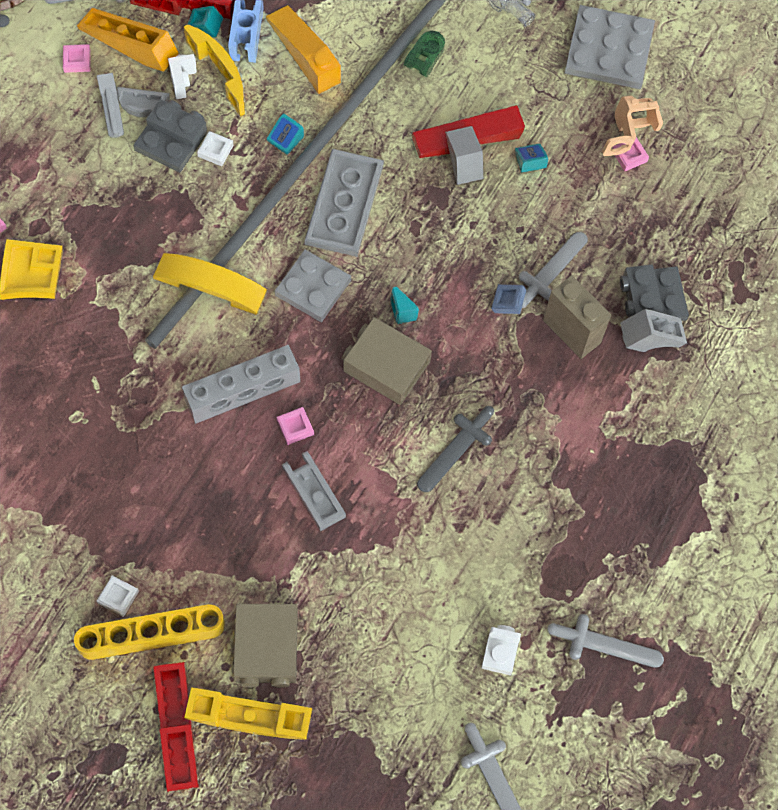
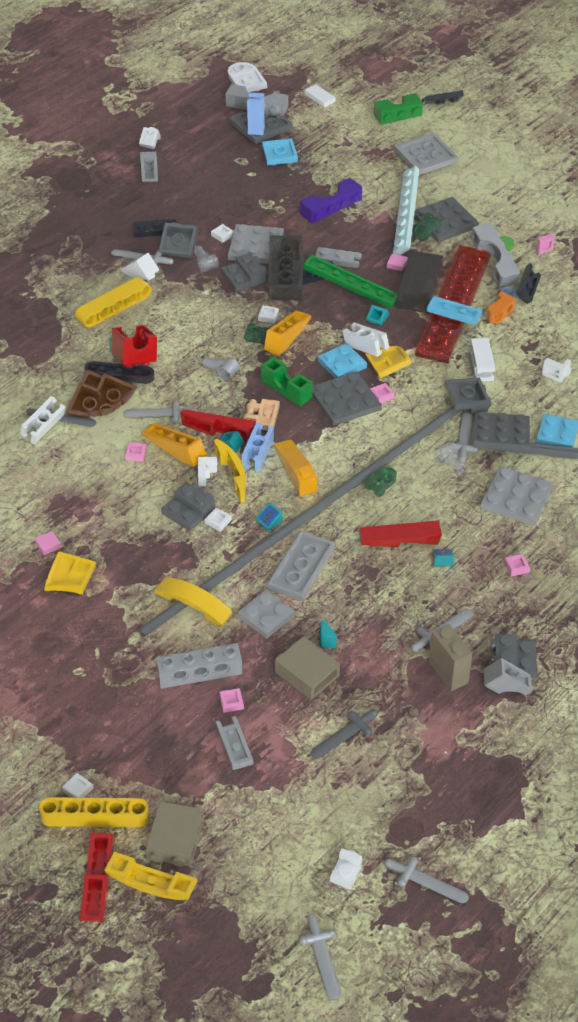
camera: 15 degrees right, 20 degrees down
light grey piece [97,73,124,138] -> none
light grey tile [117,87,170,117] -> none
light grey slope [445,126,483,185] -> none
sand blue tile [491,284,526,314] -> none
light nougat piece [602,95,663,156] -> none

